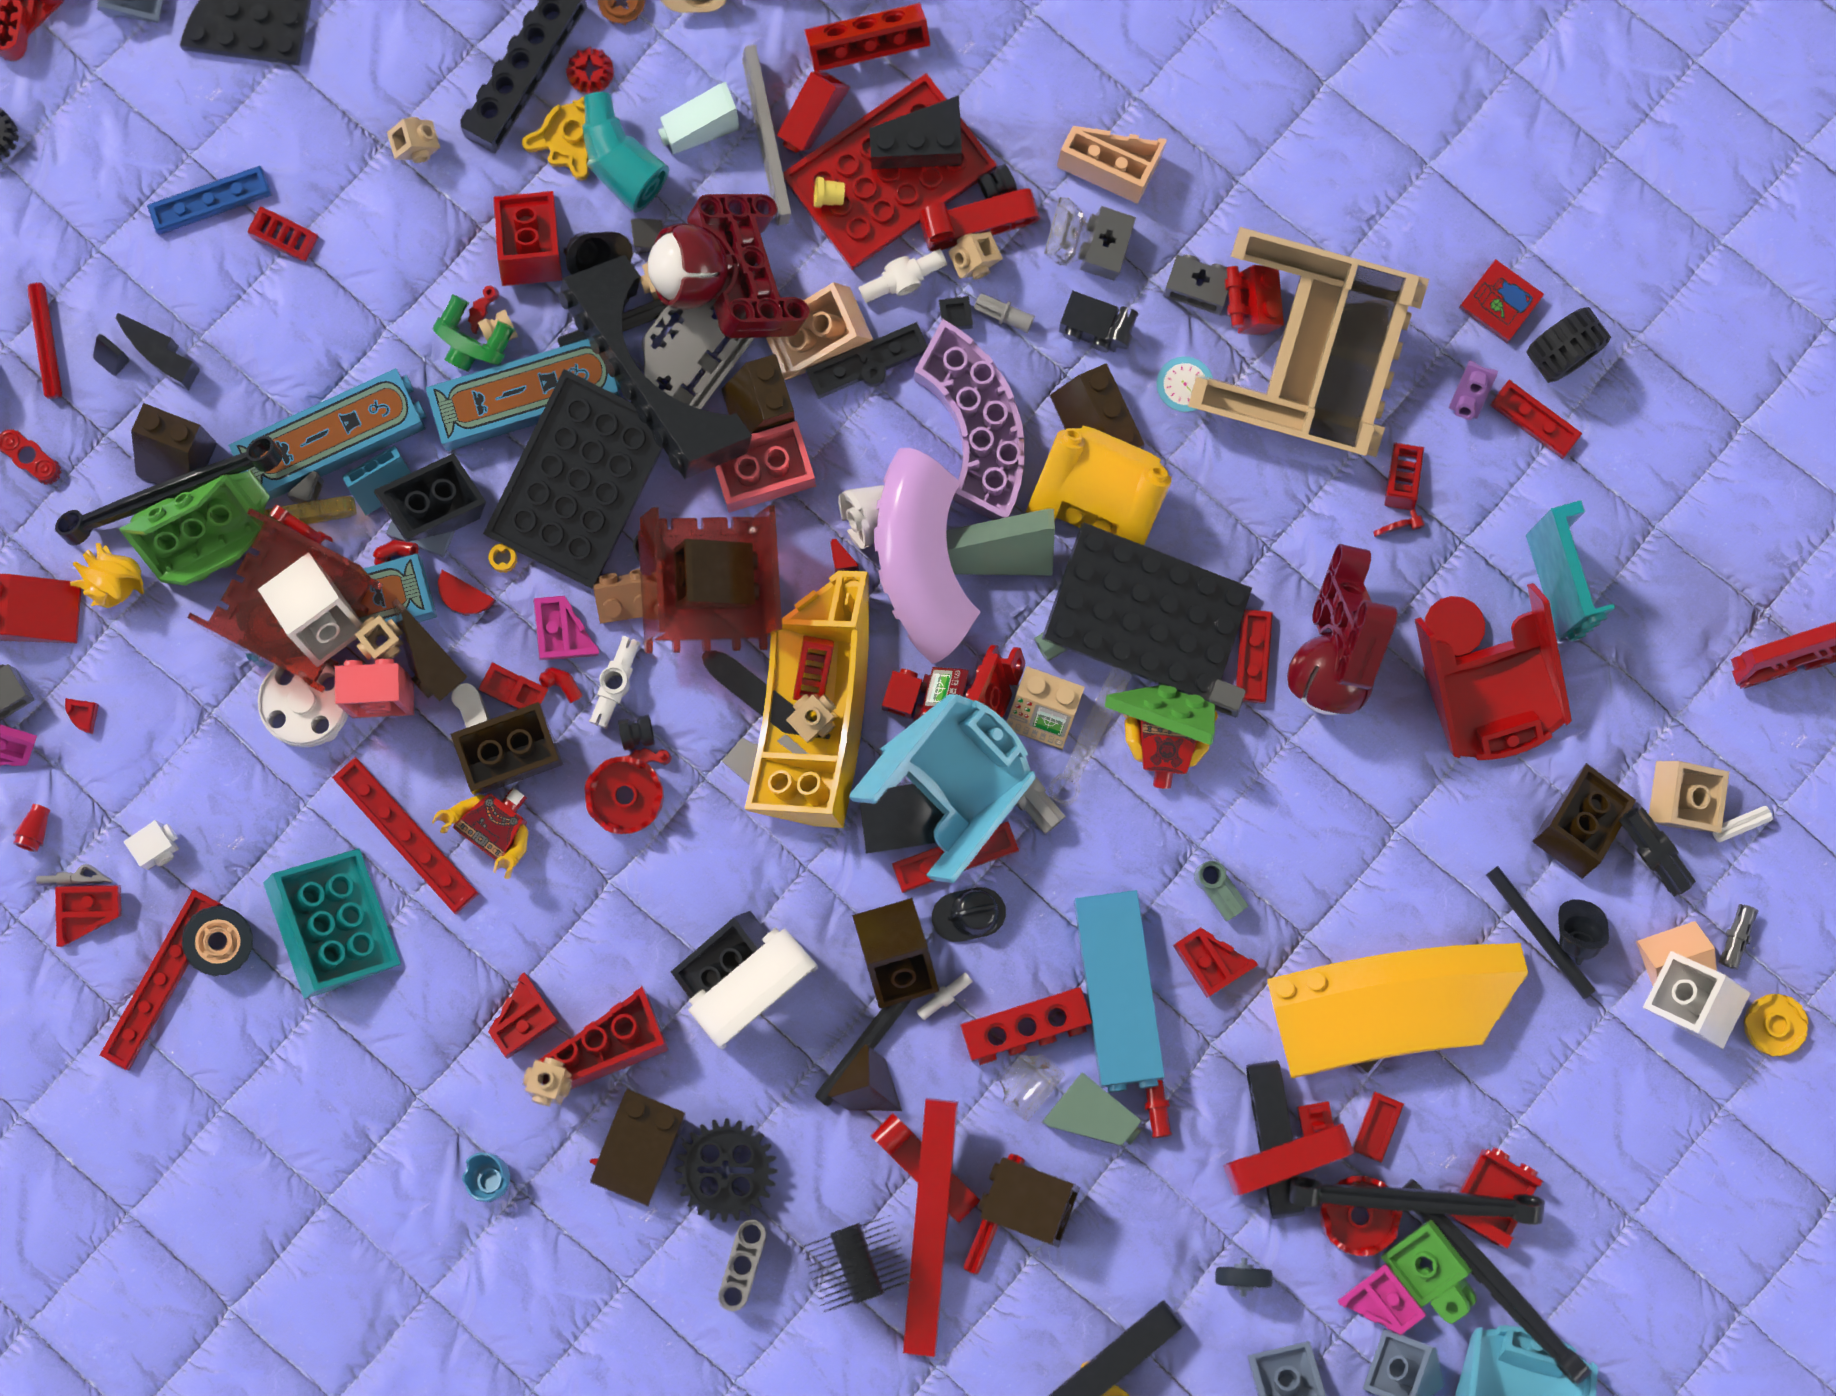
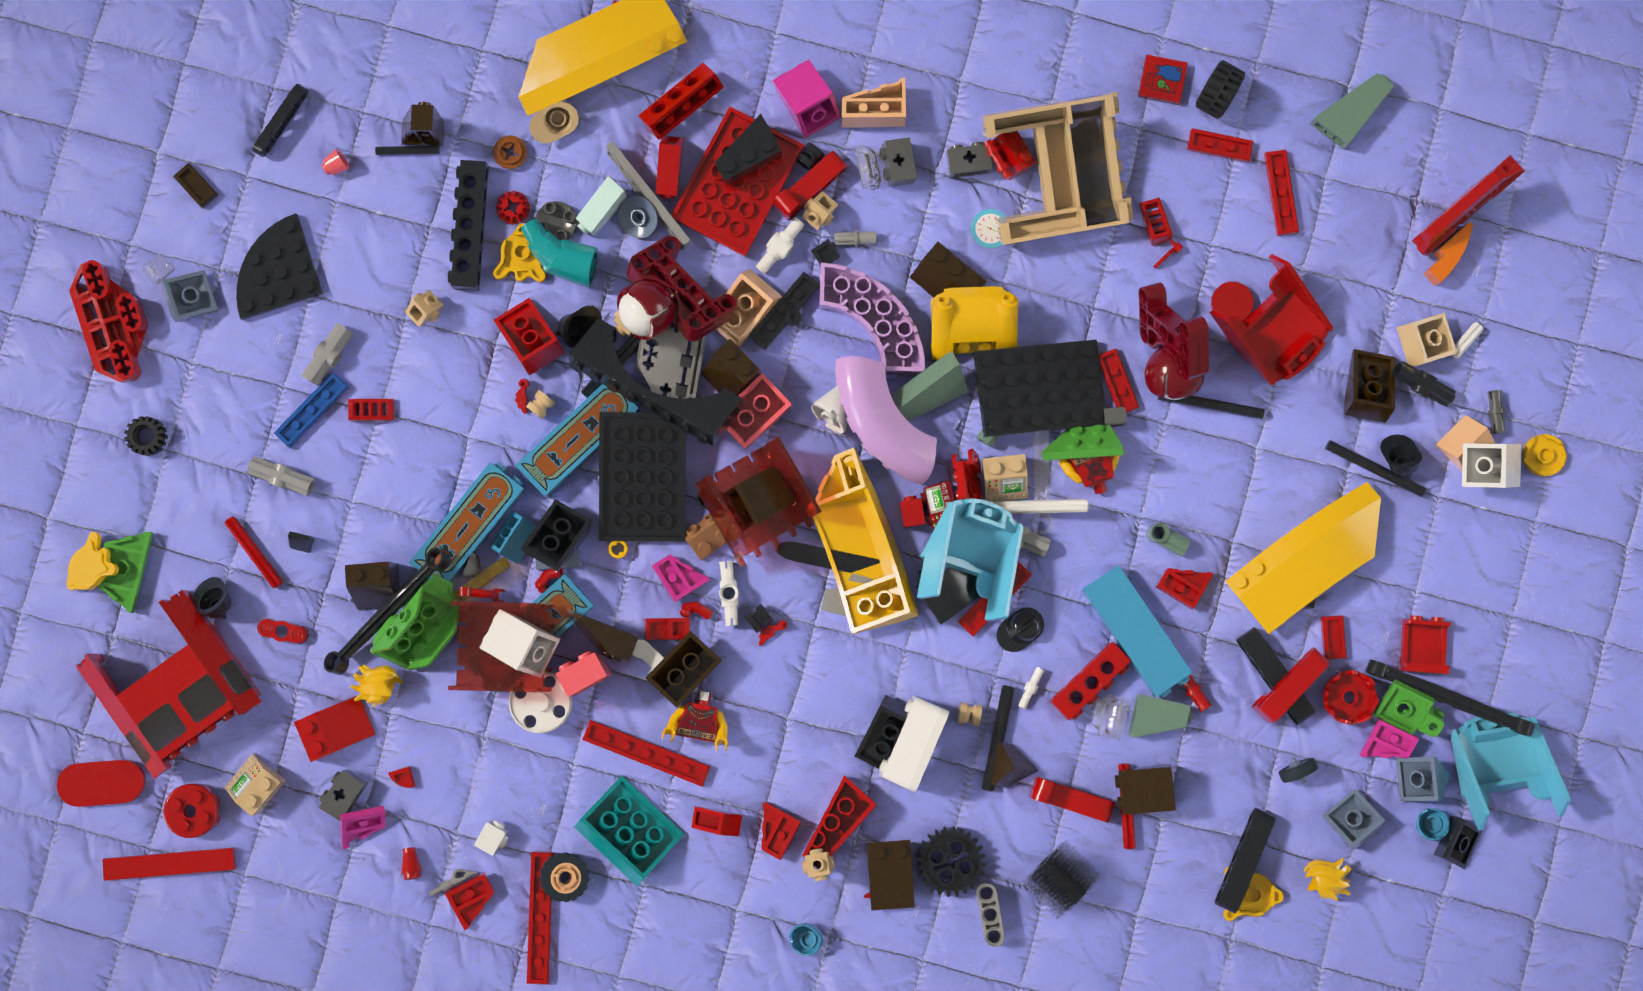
camera: 30 degrees left, 5 degrees up
black slope [115,313,200,391] -> none
tan brick [355,615,404,660] -> none
green connector [432,294,515,372] -> none
red tile [438,570,496,616] -> none
red plate [584,756,664,834] -> none
dark grey slope [631,218,663,254] -> none
tan brick [786,694,838,743] -> none
red slope [793,636,834,701] -> none
light yellow piece [814,177,845,207] -> none
red slope [830,539,859,573] -> none
dark brown slope [852,898,940,1009] -> none
red tile [903,1098,958,1357] -> none
black hinge [1059,290,1139,352] -> none
black piece [1289,1177,1545,1225] -> none
red tile [1297,1101,1334,1137] -> none
medium lavender hips [1449,360,1498,420] -> none
teal panel [1526,500,1615,641] -> none
none -> light grey piece [247,456,315,496]
none -> light grey piece [301,323,354,386]
none -> dark grey dish [535,201,577,240]
none -> sand blue dish [619,196,658,238]
none -> red slope [691,806,742,837]
none -> dark pink slope [772,59,841,138]
none -> tan wheel [958,702,982,726]
none -> white axle [991,499,1089,514]
none -> black piece [1157,395,1265,419]
none -> red tile [1264,150,1299,236]
none -> sand green slope [1310,73,1394,149]
none -> orange slope [1423,222,1473,286]

